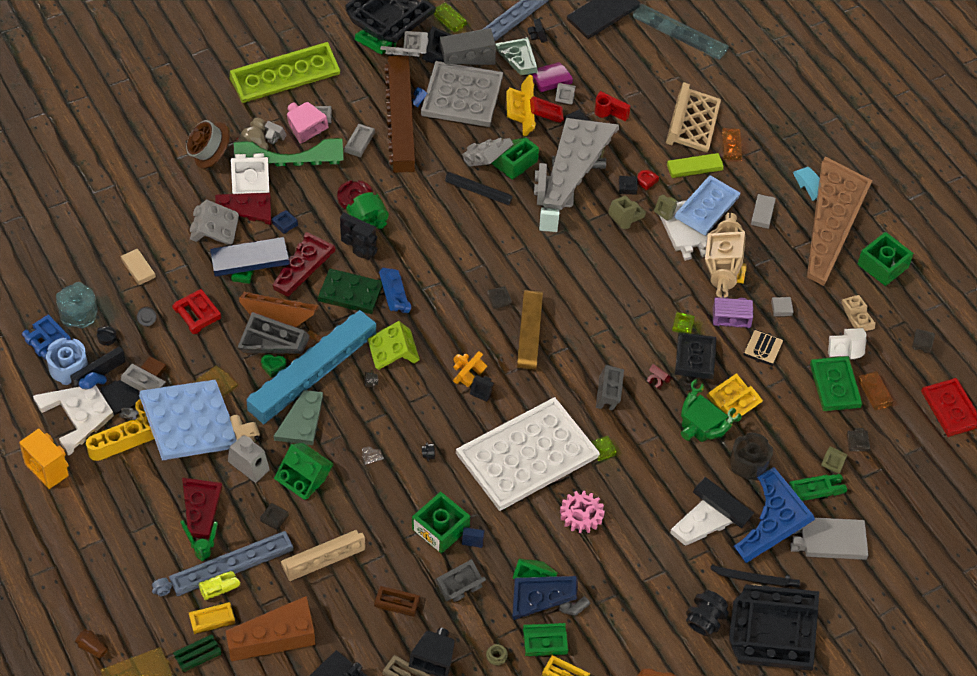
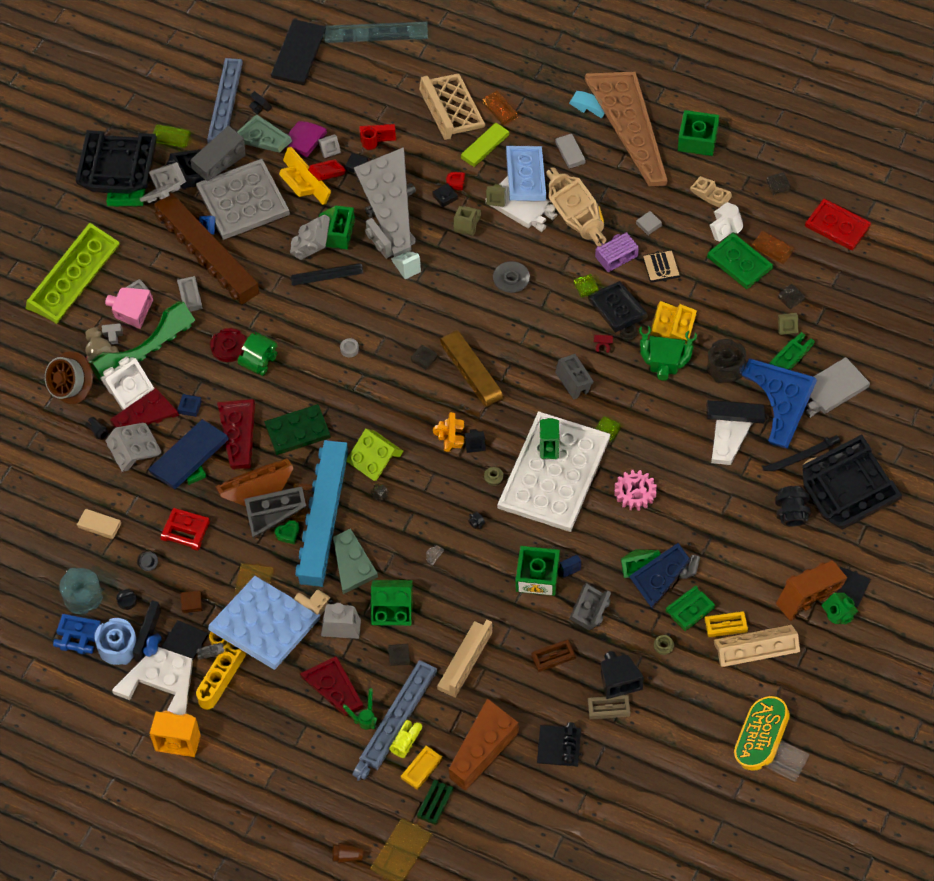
camera: 30 degrees left, 5 degrees up
light grey plate [121,364,166,391] -> none
black plate [340,213,378,260] -> none
blue plate [379,268,411,313] -> none
none -> black pin [86,417,108,440]
none -> light grey tile [340,338,359,358]
none -> olive plate [484,467,503,486]
none -> dark grey dish [493,261,530,293]
none -> green brick [540,418,559,459]

